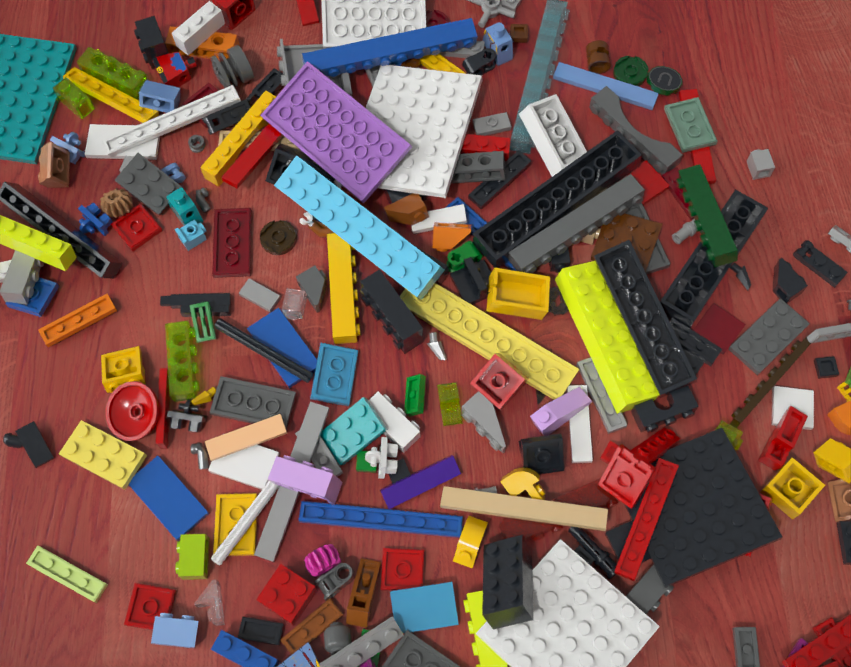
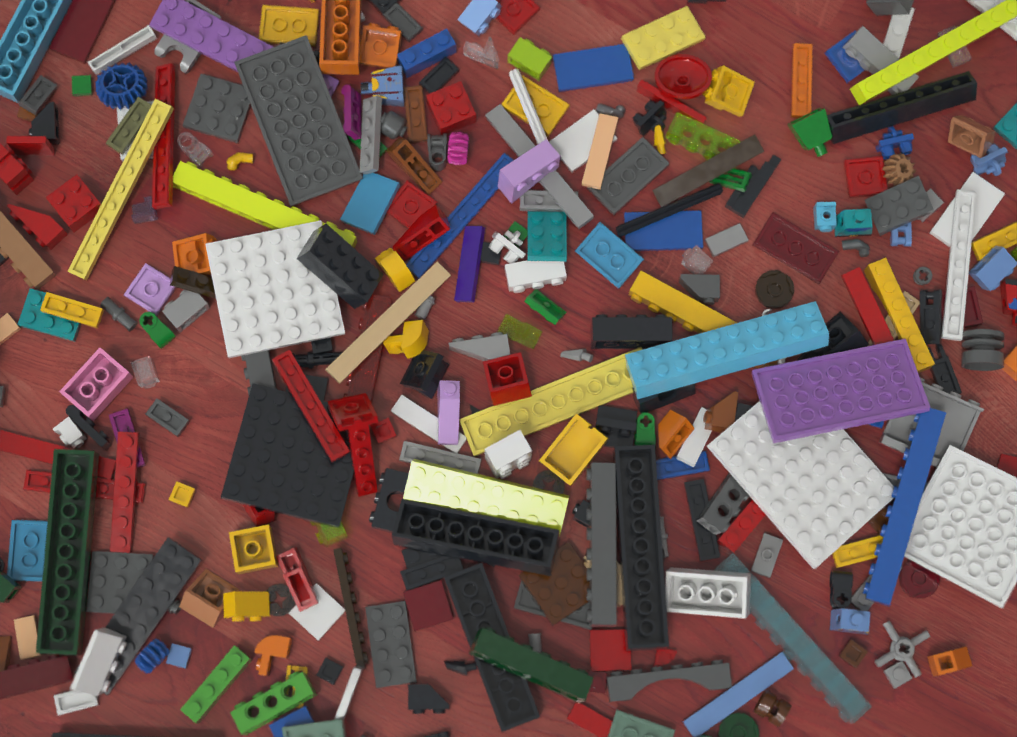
camera: 120 degrees right, 10 degrees up
none -> yellow plate [169,481,196,508]
none -> clear smoke gear [266,584,295,616]
none -> red slope [392,205,450,261]
none -> white brick [484,430,532,479]
none -> dark brown tile [652,135,764,207]
none -> green torso [787,108,832,157]

